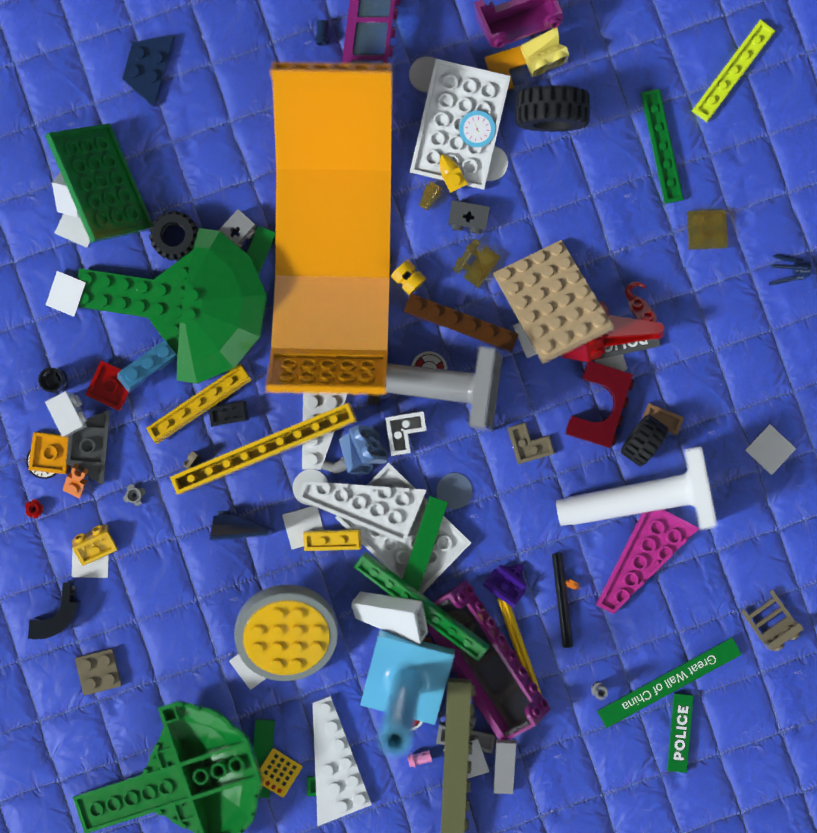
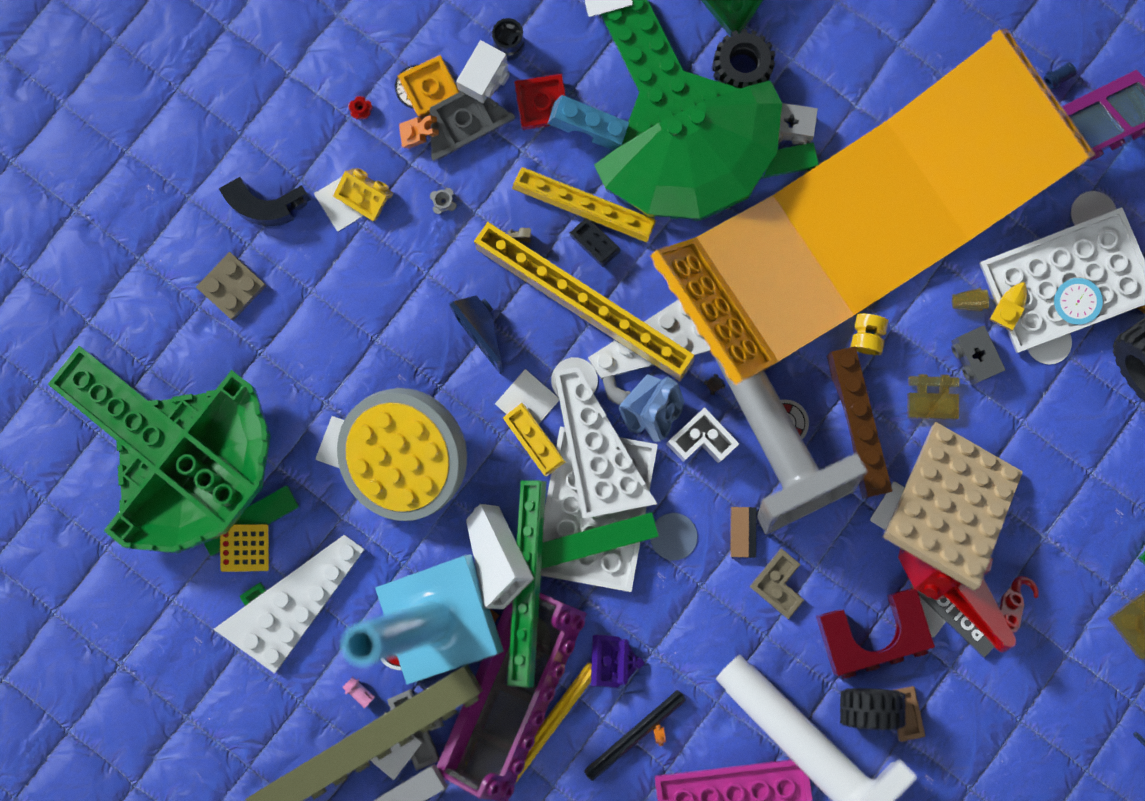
camera: 50 degrees right, 5 degrees down
none -> medium nougat tile [730,507,756,558]

